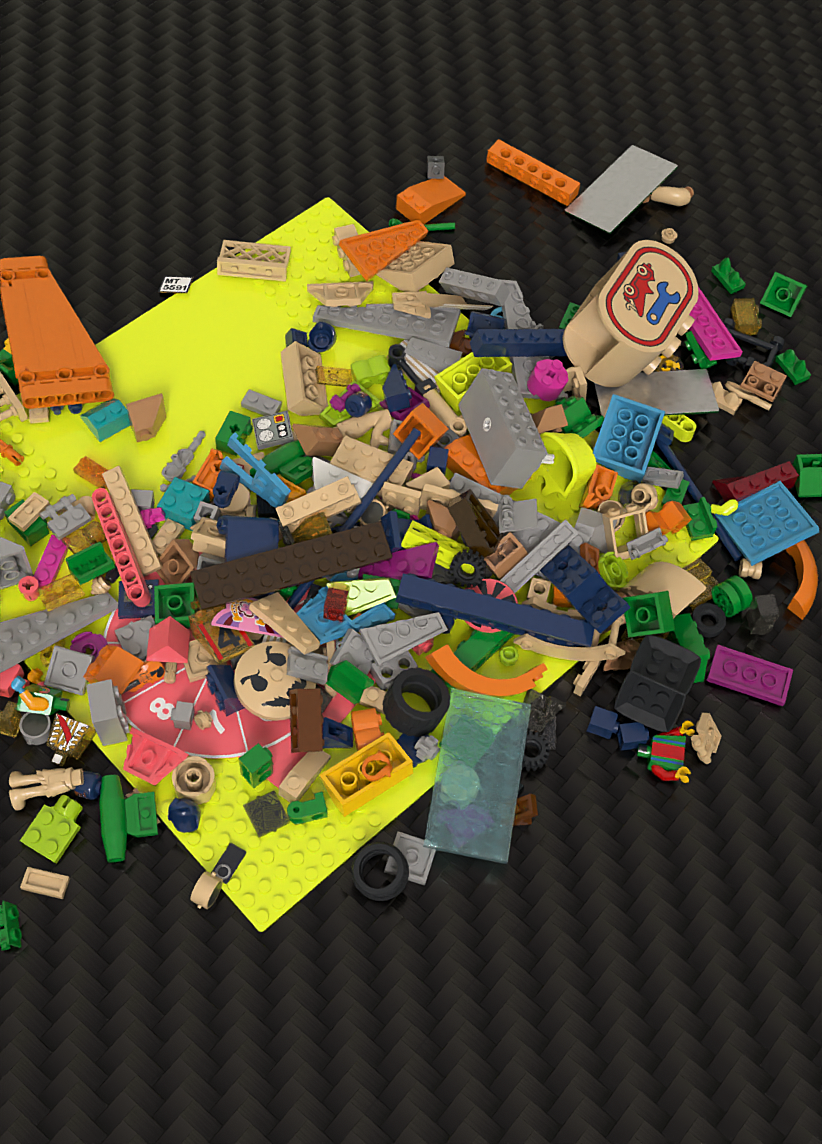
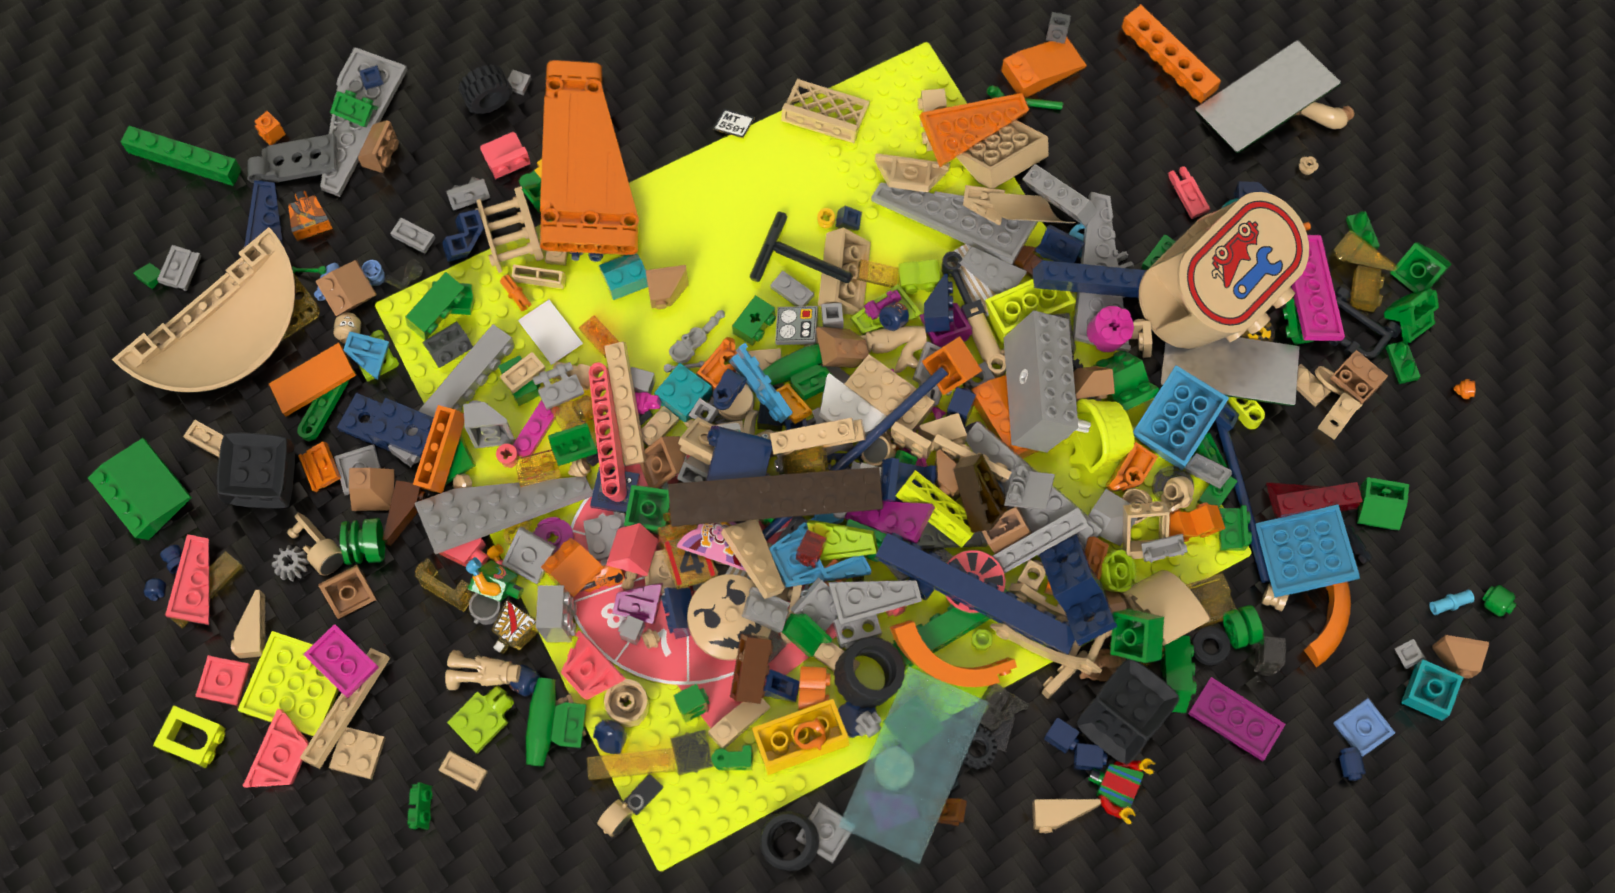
camera: 20 degrees right, 10 degrees up
dark blue hair [308,322,337,353] -> none
black tyre [449,549,487,588] -> none
tan plate [691,713,722,764] -> none
neon yellow arm [711,499,738,516] -> none
none -> tan piece [512,264,566,289]
none -> white sticker [518,300,583,365]
none -> clear yellow plate [587,748,676,780]
none -> wing [612,583,663,624]
none -> black axle [750,211,787,282]
none -> black axle [773,241,853,283]
none -> yellow bush [817,208,835,228]
none -> light grey brick [821,303,843,329]
none -> tan slope [1032,799,1101,833]
none -> coral hinge [1168,166,1210,219]
none -> tan torso [1318,392,1361,440]
none -> clear yellow slope [1334,230,1398,271]
none -> green piece [1384,288,1439,343]

